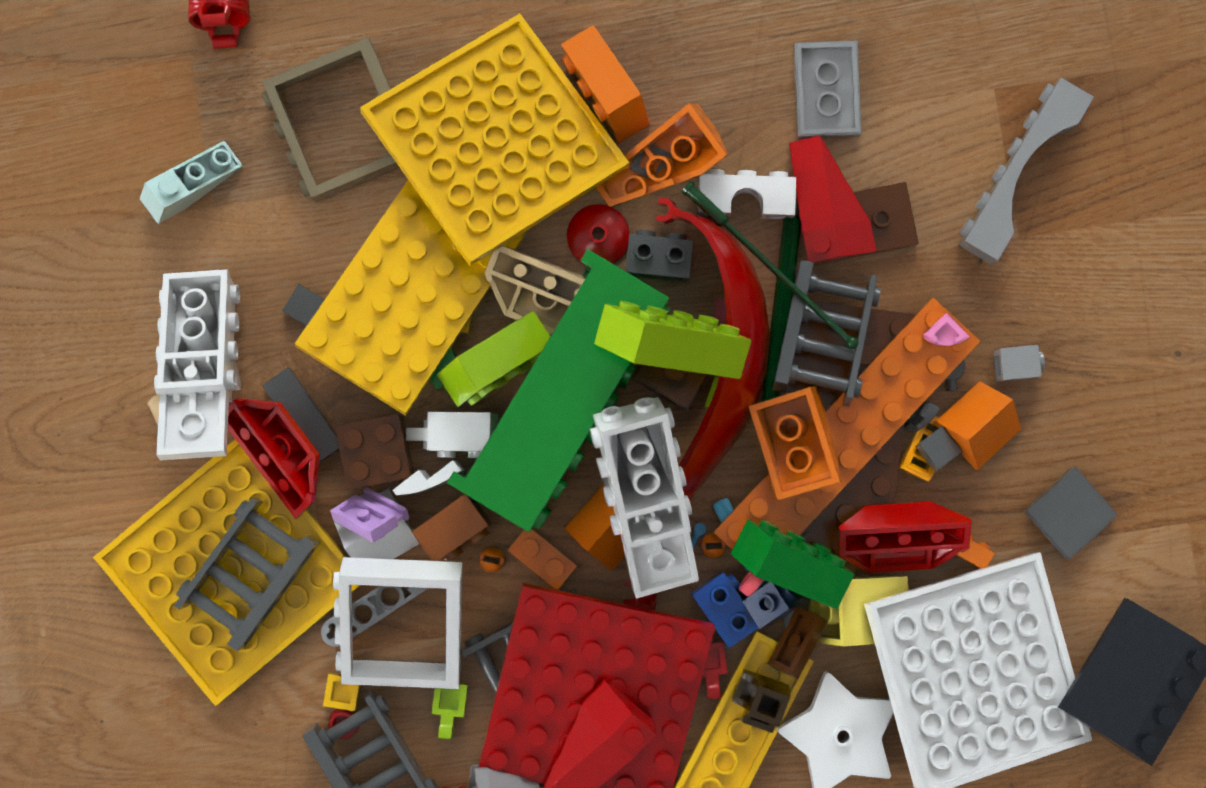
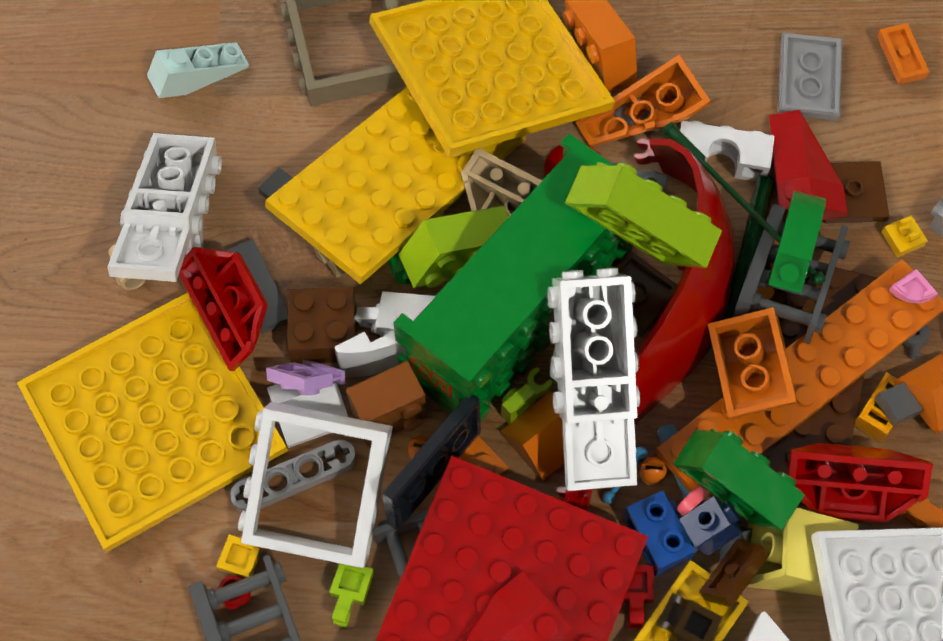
camera: 10 degrees right, 20 degrees down
dark grey fence [174,498,320,652] -> none
dark grey tile [904,401,940,432] -> none
none -> black tile [382,394,481,530]
none -> lime plate [501,367,552,424]
none -> green arch [768,190,826,293]
none -> orange plate [877,23,929,85]
none -> yellow tile [881,215,928,258]

